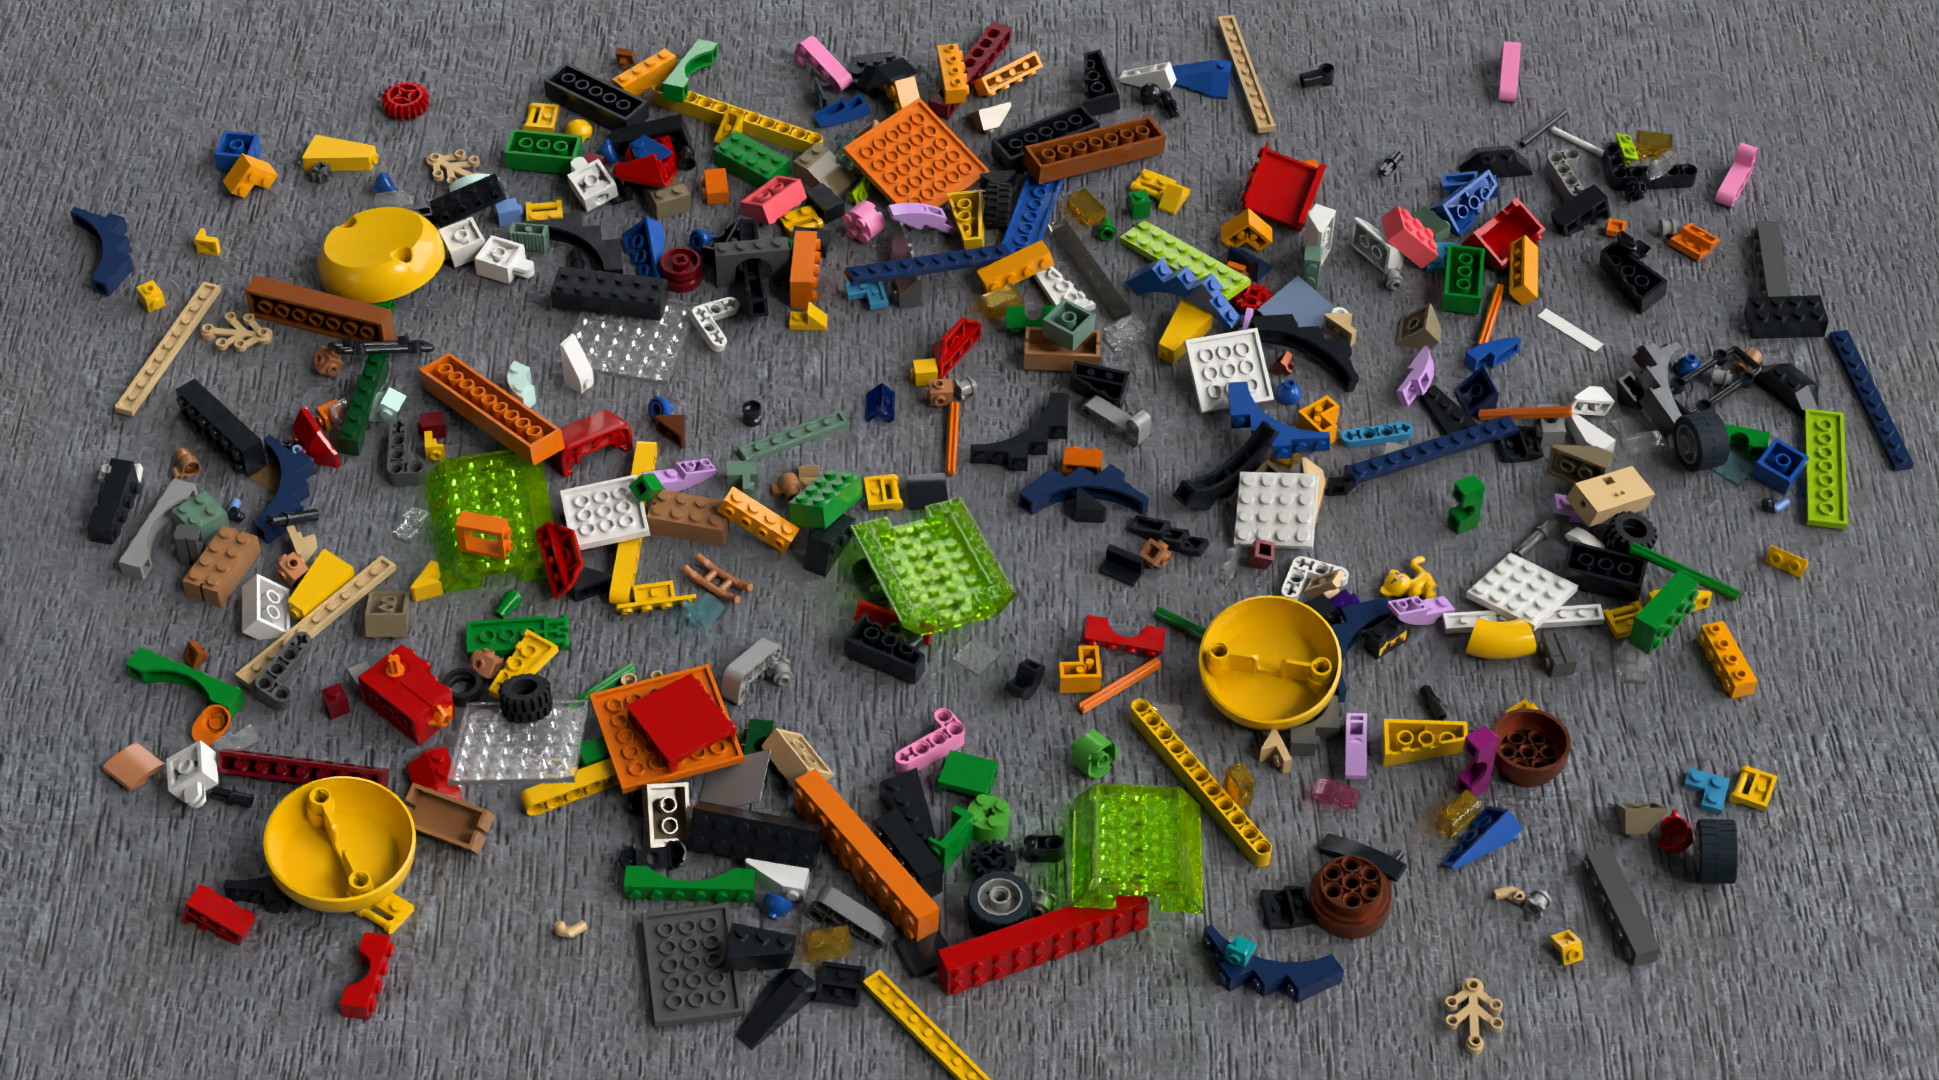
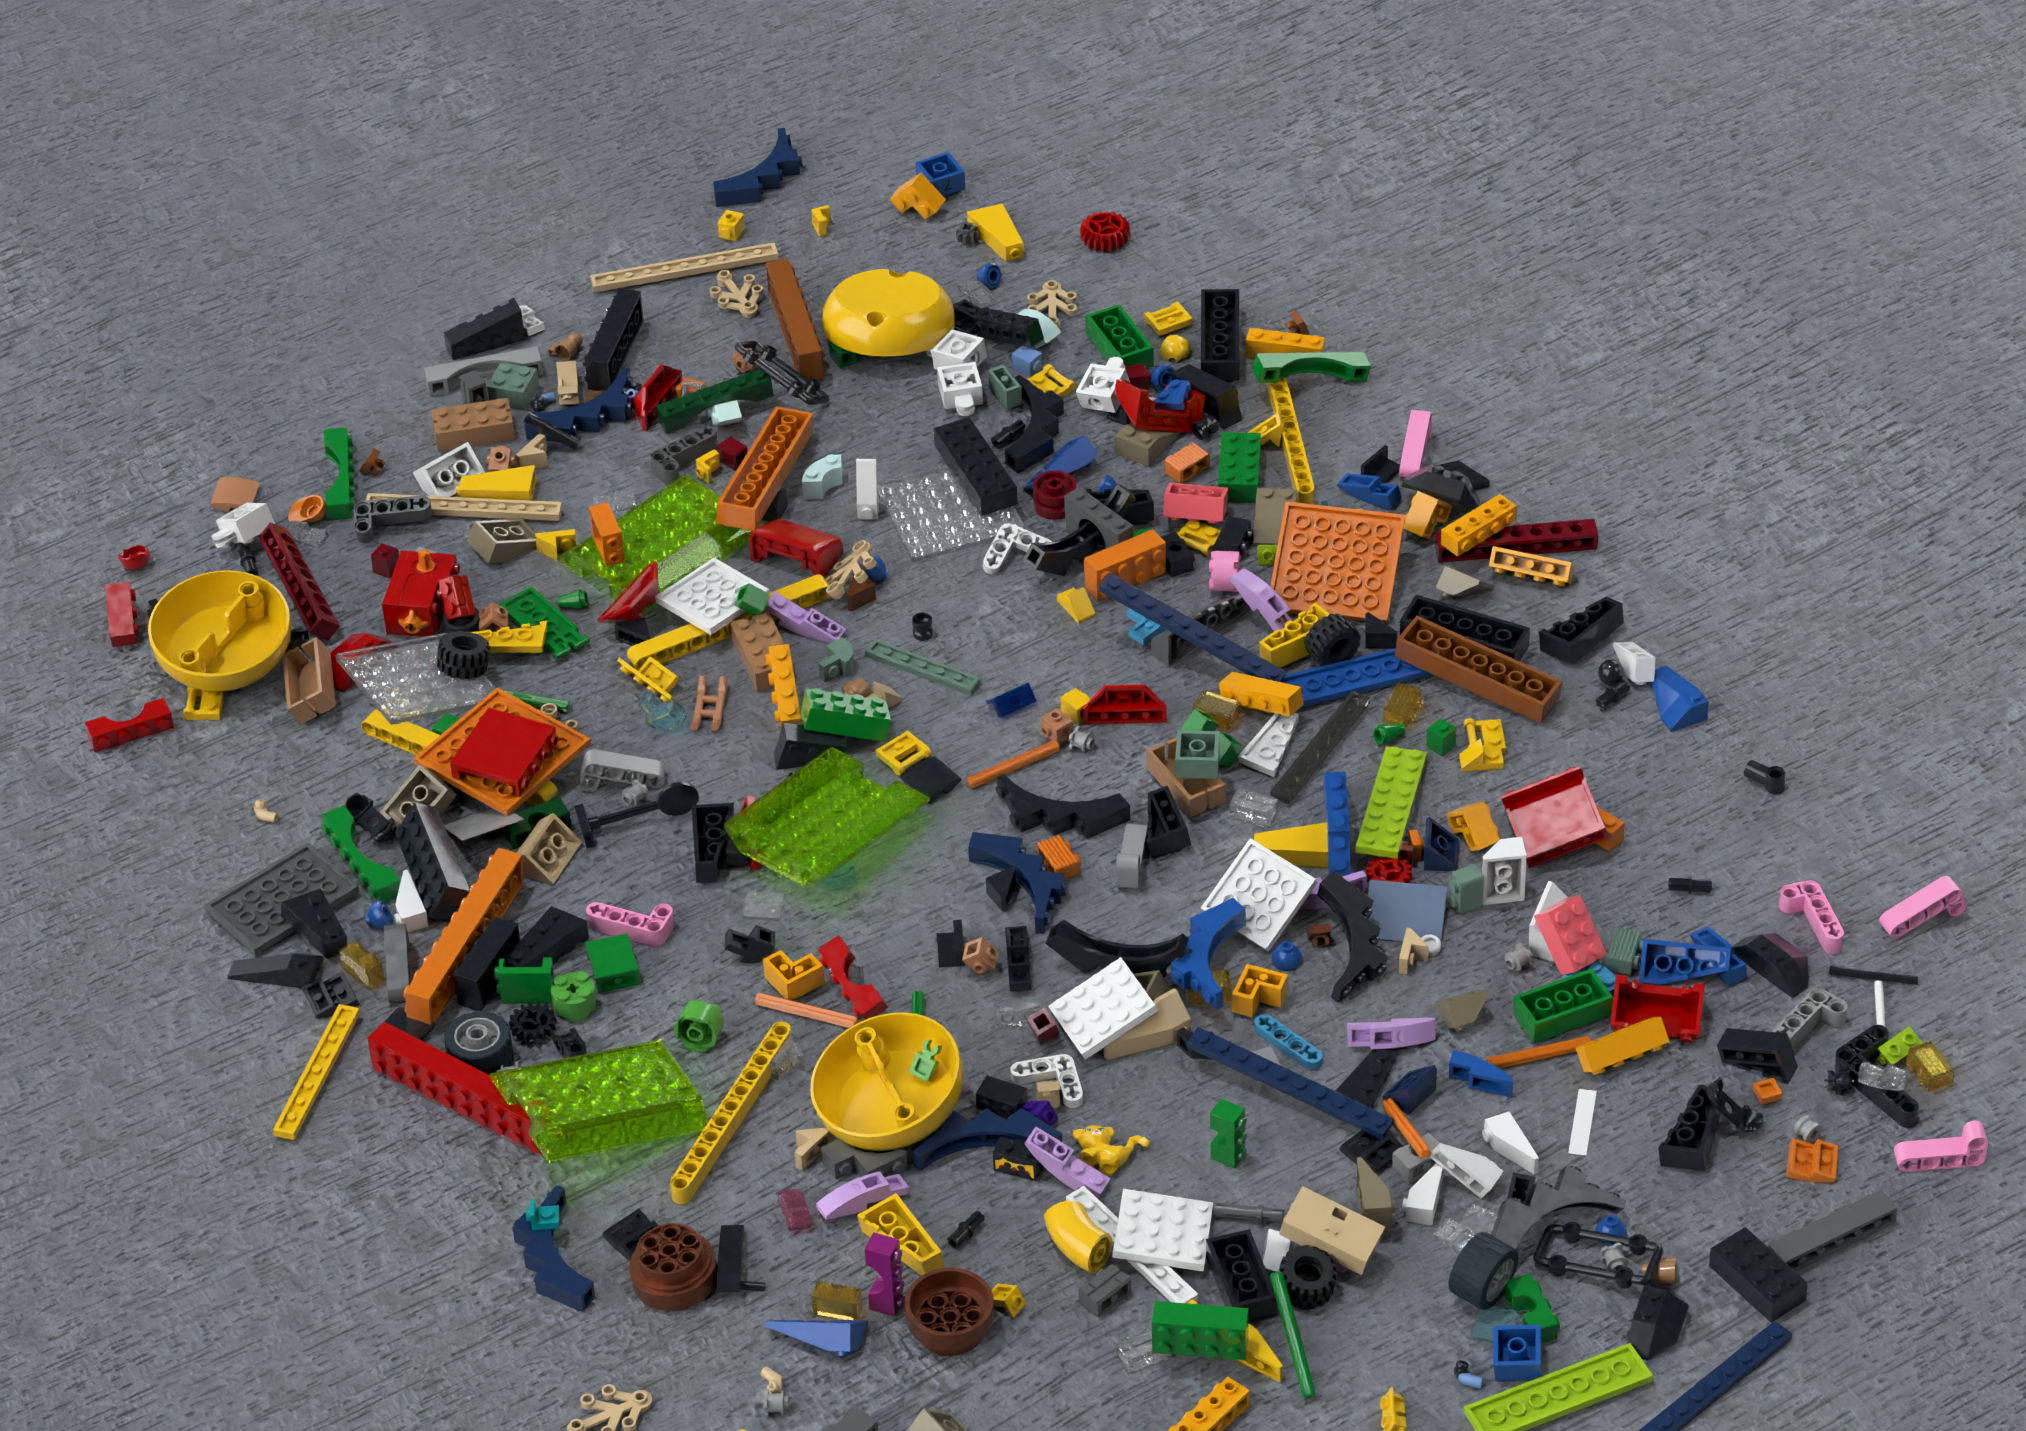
camera: 60 degrees right, 5 degrees down
tan plate [1217,15,1275,133] -> none
clear yellow brick [1224,763,1255,810] -> none
none -> red hair [118,545,150,571]
none -> red brick [438,575,476,620]
none -> tan arch [556,361,579,405]
none -> black piece [575,782,699,848]
none -> tan plant [826,540,877,600]
none -> bright green plate [909,1039,942,1082]
none -> white slope [1482,1112,1539,1174]
none -> bright pink beam [1779,880,1844,954]

